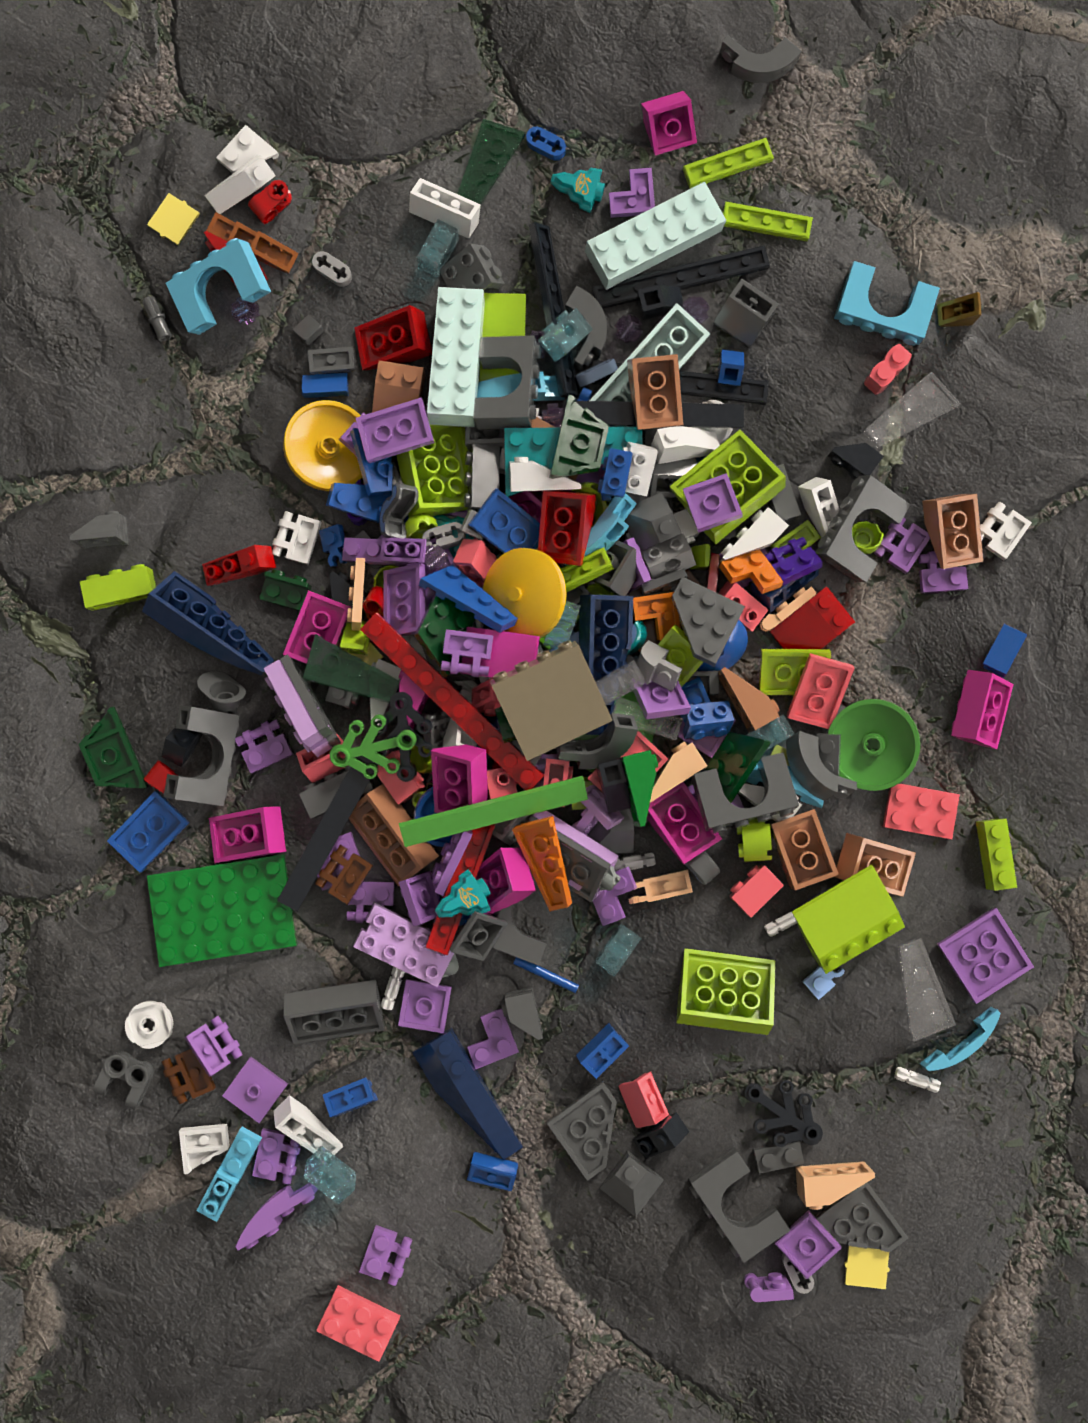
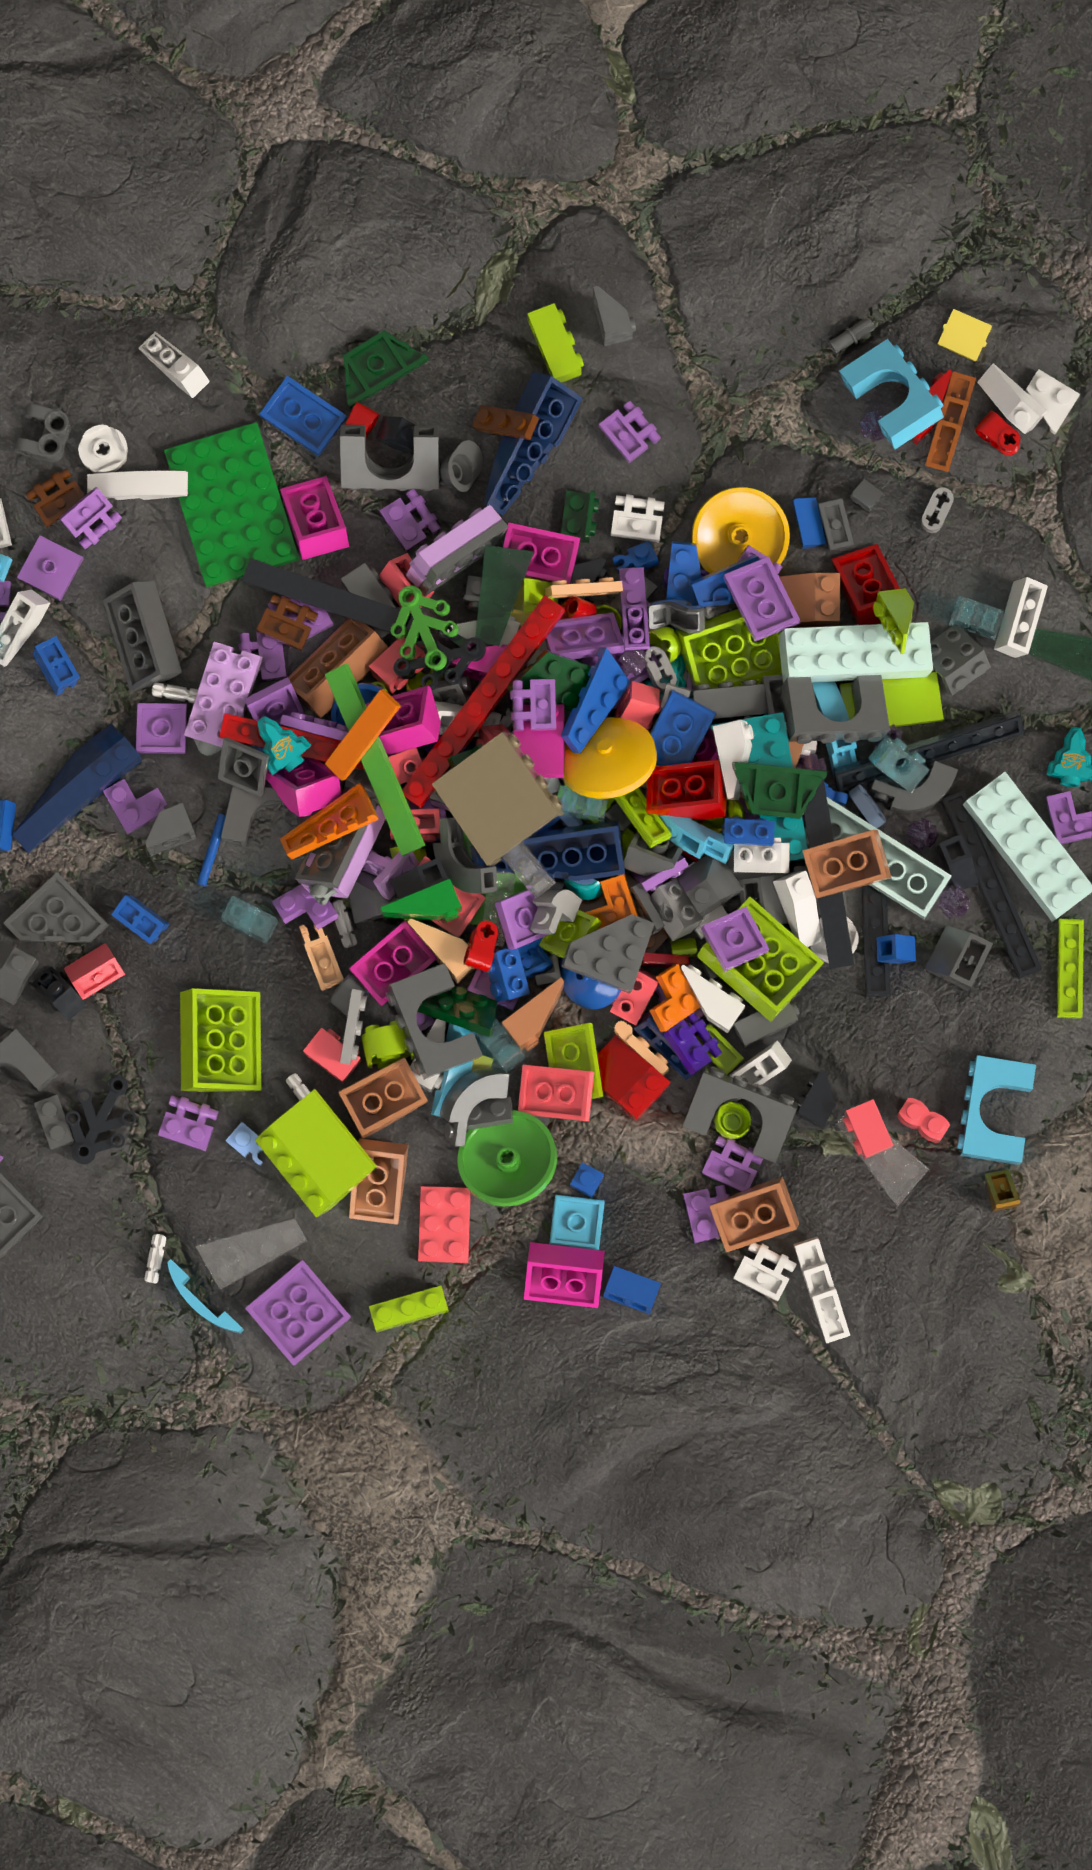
camera: 85 degrees right, 5 degrees down
red slope [202,545,276,586] -> none
light nougat slope [795,1162,875,1210] -> none
none -> white slope [87,471,188,500]
none -> white slope [139,331,210,398]
none -> medium lavender plate [158,1096,219,1152]
none -> orange tile [325,689,401,781]
none -> light grey plate [340,989,367,1065]
none -> red piece [463,920,498,972]
none -> reddish brown plate [472,405,539,440]
none -> medium azure tile [549,1195,605,1250]
none -> blue brick [570,1162,604,1199]
none -> medium lavender plate [599,401,661,463]
none -> white slope [793,1237,850,1343]
none -> coral brick [843,1099,893,1159]
none -> lime slope [873,588,914,654]

